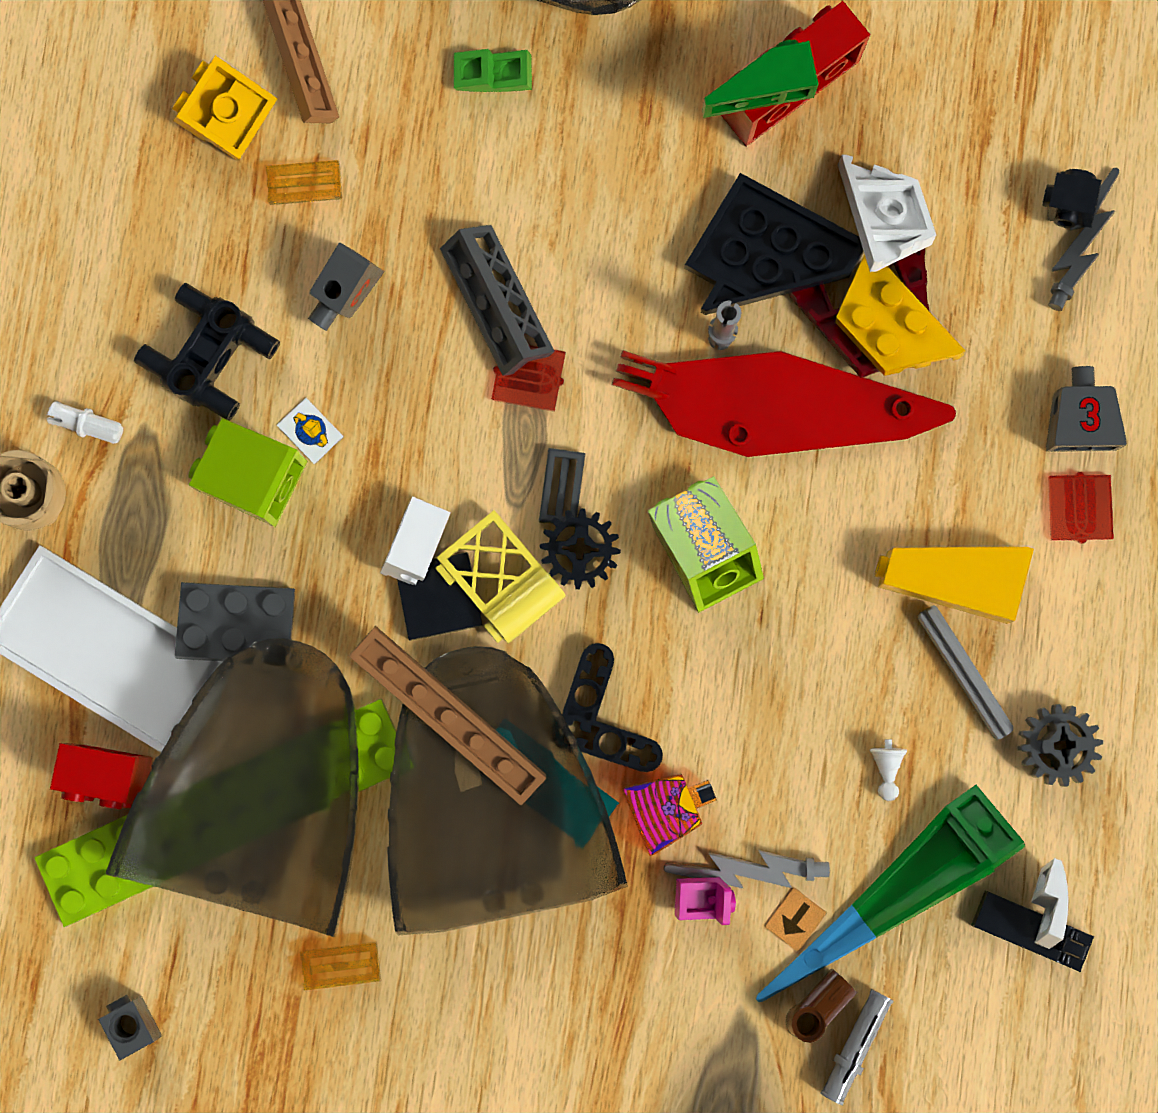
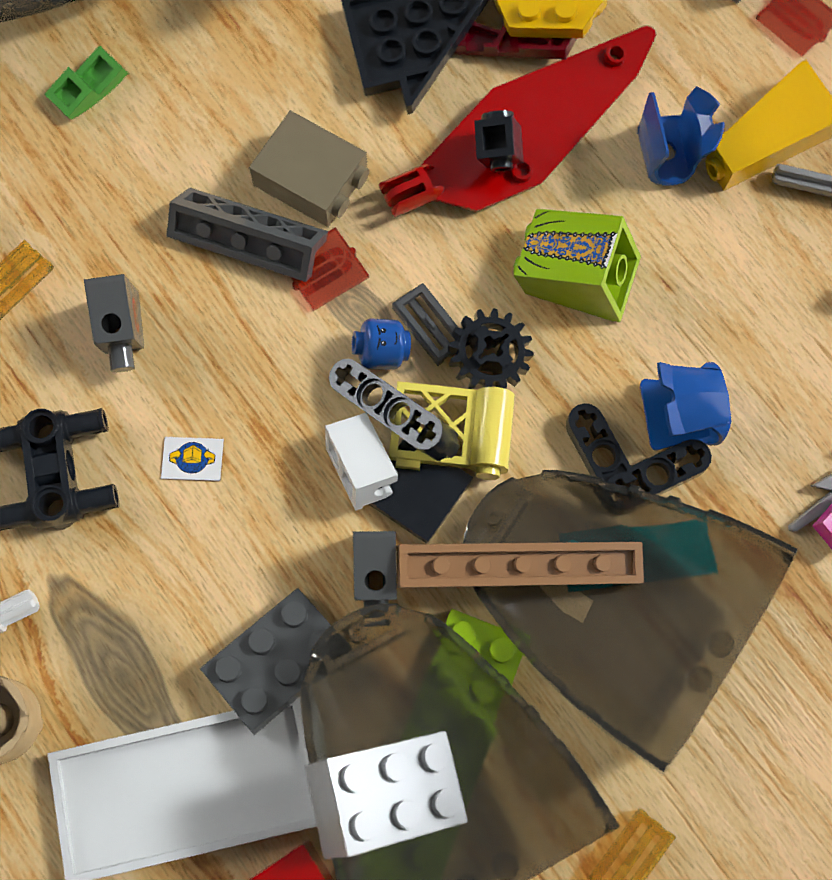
camera: 45 degrees left, 10 degrees down
lime slope [188,418,308,528] -> none
torso [622,774,717,856] -> none
light grey pin [708,301,742,350] -> none
none -> dark tan brick [249,110,369,227]
none -> brick [304,731,468,859]
none -> beam [329,359,460,461]
none -> blue head [351,318,411,370]
none -> dark grey torso [353,531,397,625]
none -> black brick [474,110,523,172]
none -> blue piece [637,86,725,186]
none -> blue piece [640,362,732,451]

